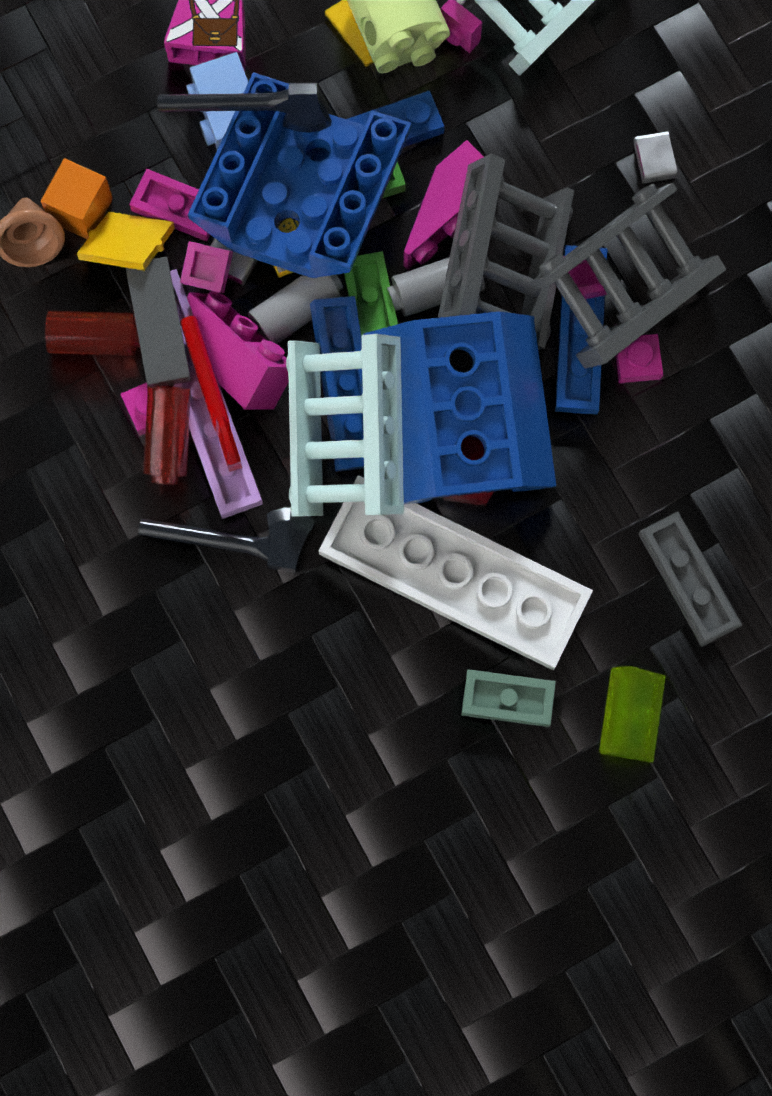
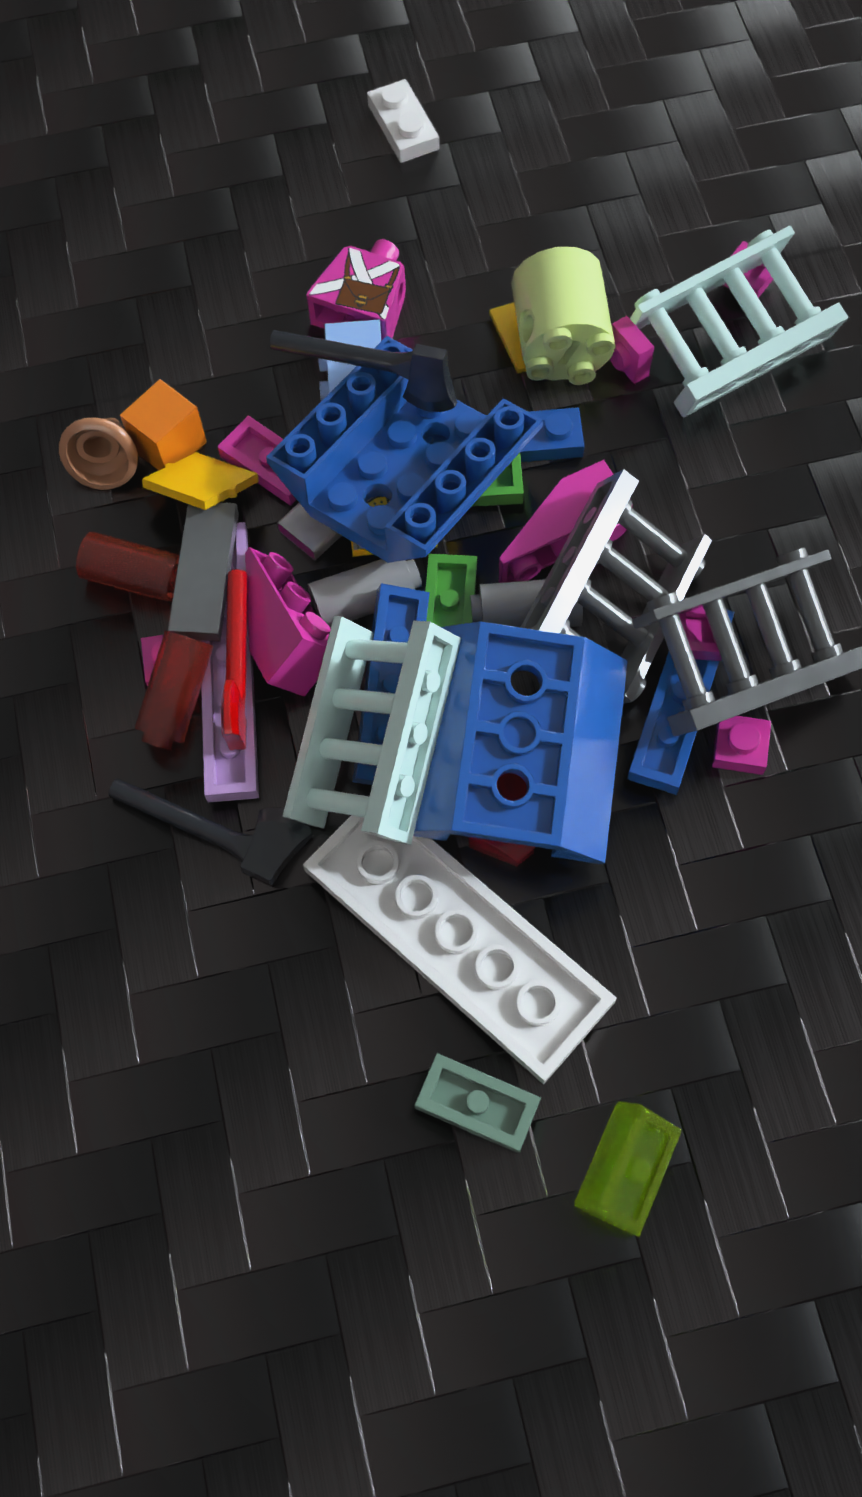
camera: 20 degrees right, 10 degrees down
dark pink plate [180,241,233,293] -> none
flat silver piece [634,131,677,184] -> none
dark grey tile [638,512,742,647] -> none

